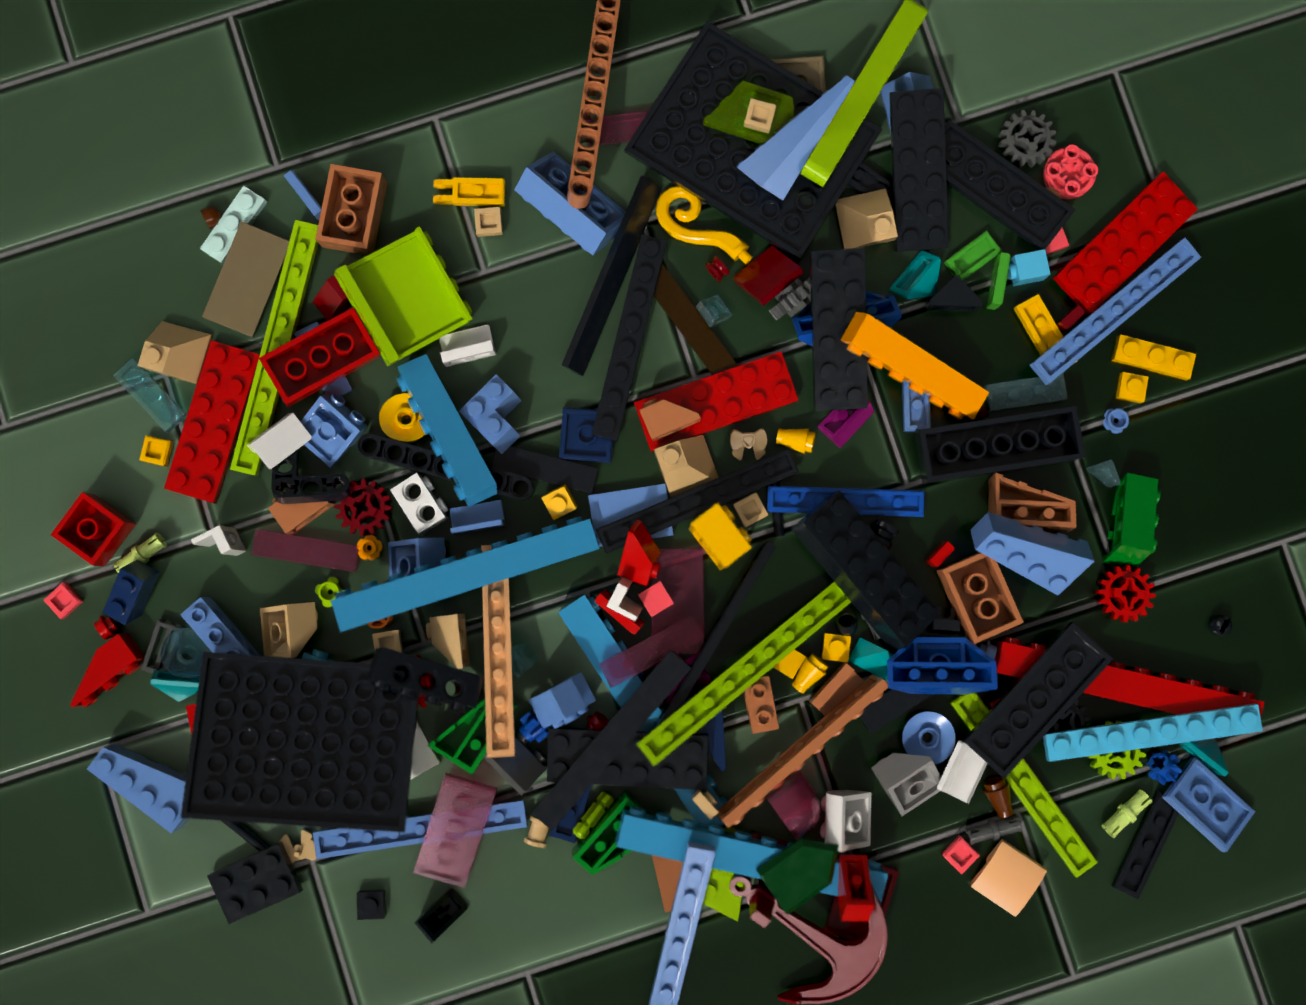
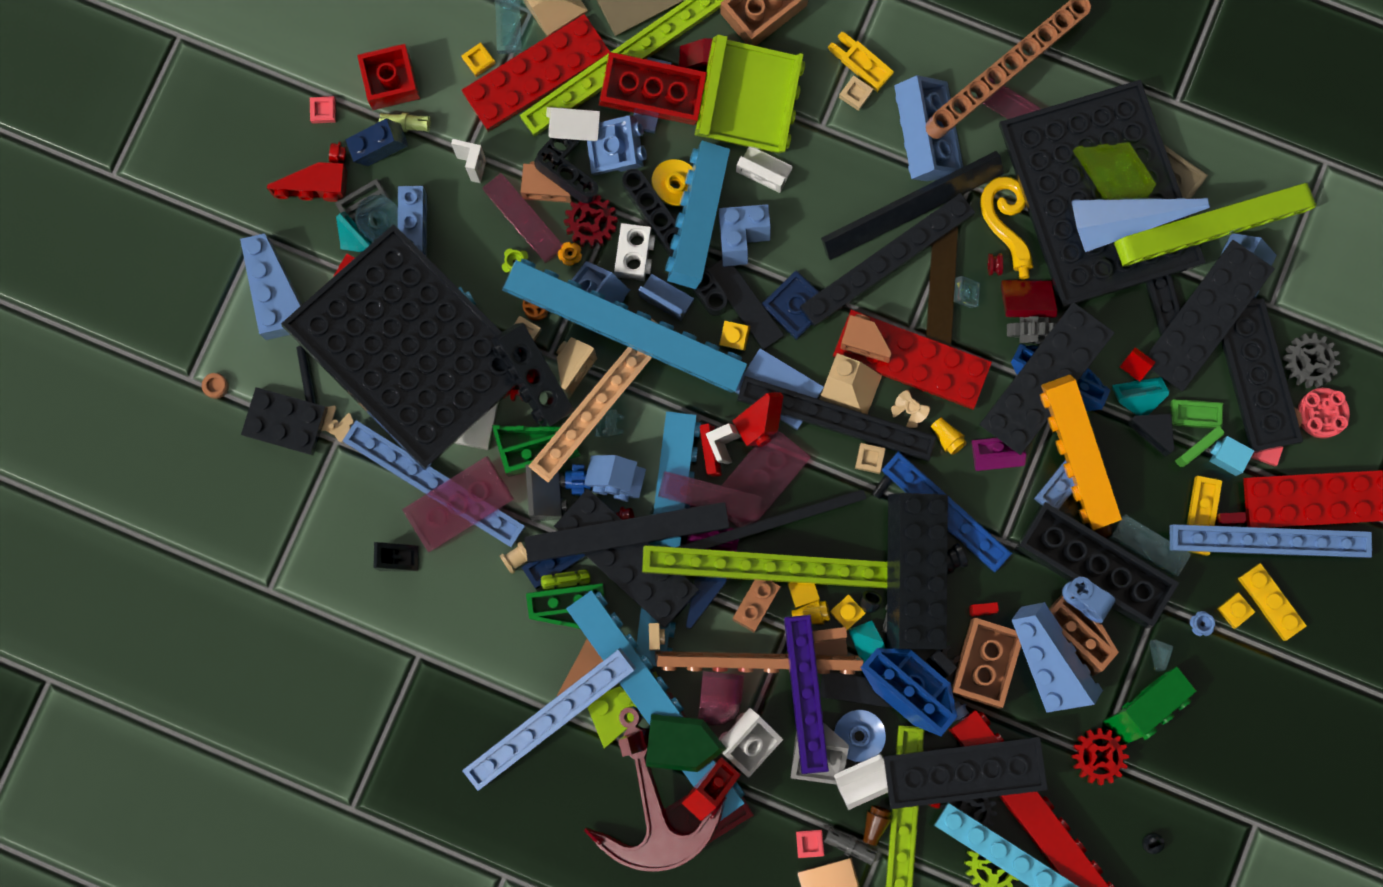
camera: 40 degrees right, 5 degrees down
tan slope [260,602,318,658] -> none
black plate [357,890,386,920] -> none
coral tile [638,581,674,617] -> none
yellow brick [689,503,752,570] -> none
tan plate [743,98,776,134] -> none
tan slope [835,189,898,249] -> none
none -> nougat tile [202,373,229,399]
none -> dark purple tile [784,615,829,775]
none -> medium blue piece [1062,577,1116,623]
none -> red tile [1120,347,1155,382]

